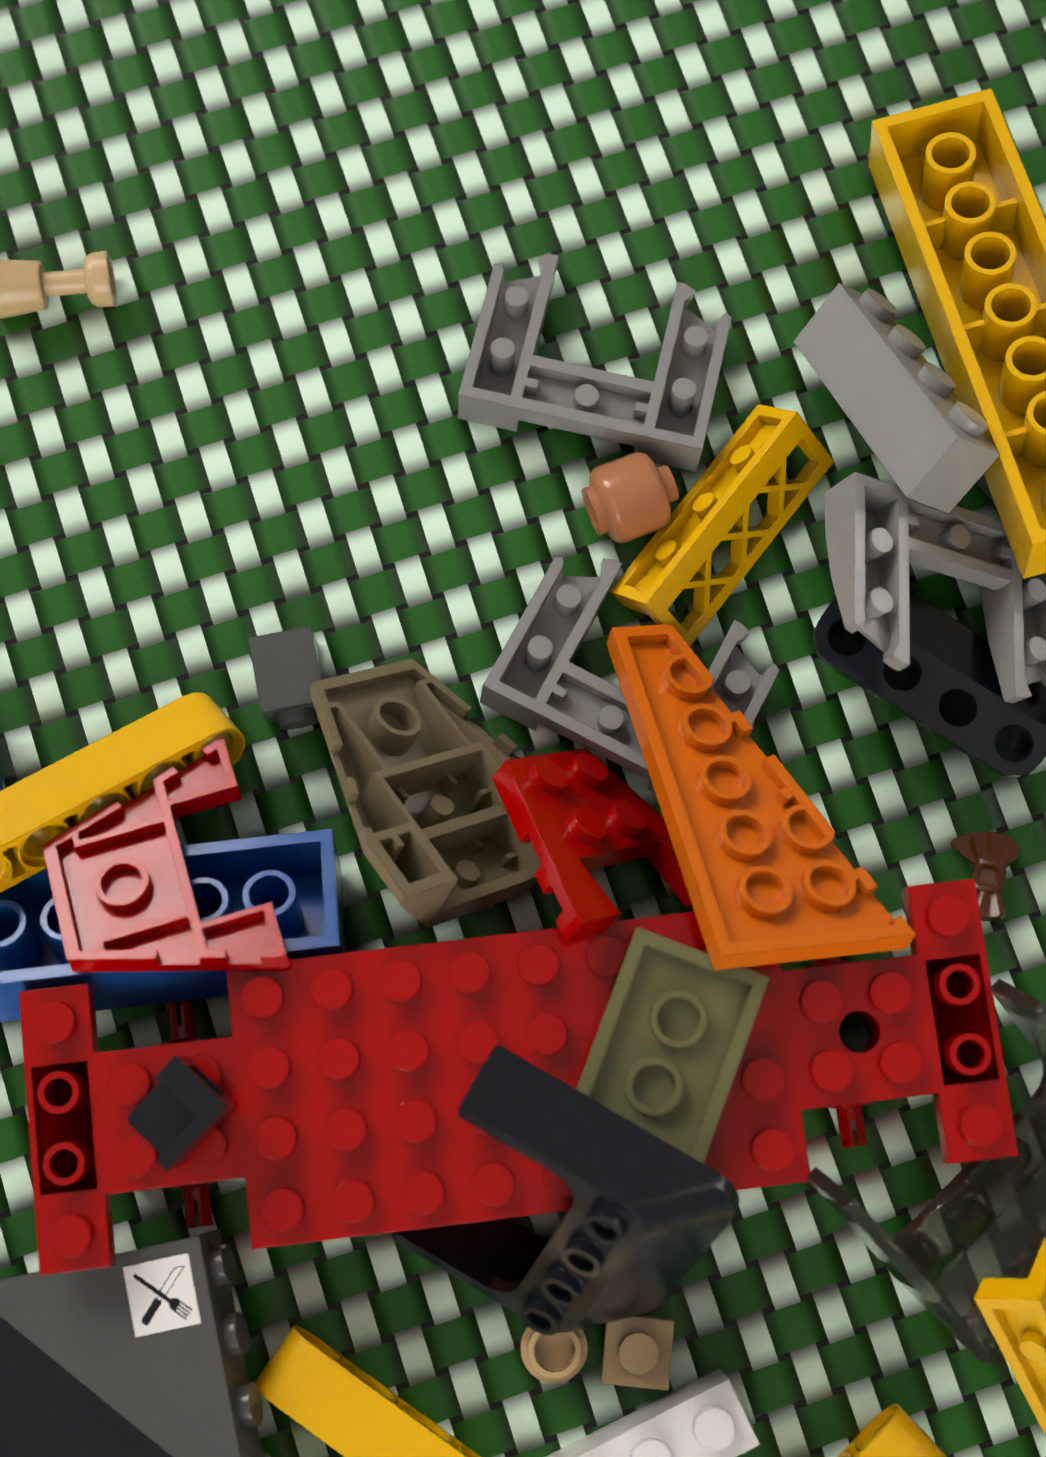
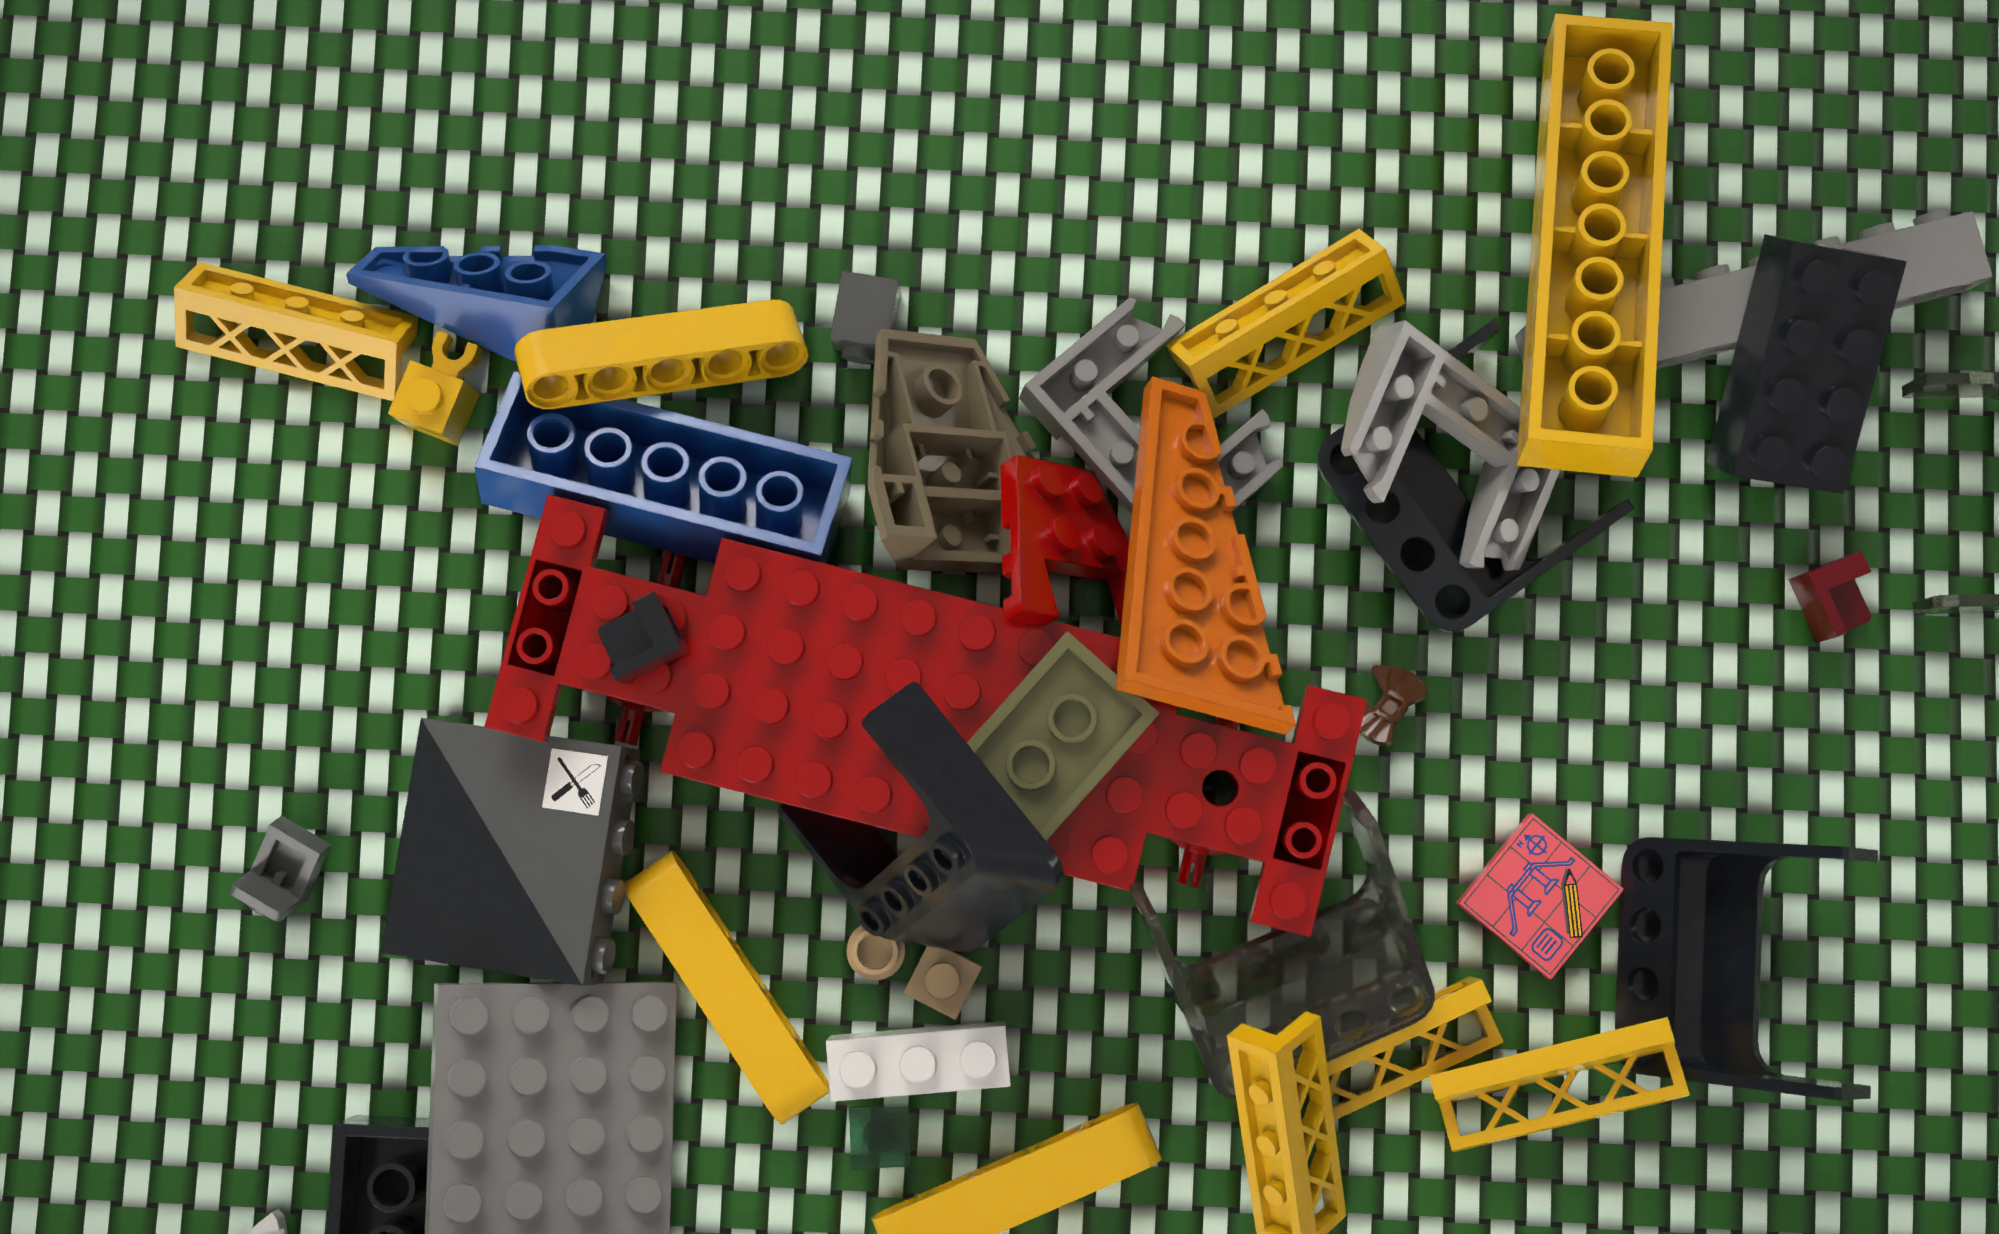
camera: 25 degrees right, 5 degrees up
wing [42,739,290,972] -> none
light grey wedge [458,254,732,472] -> none
nougat head [582,452,679,543] -> none
light grey brick [793,283,1000,513] -> none

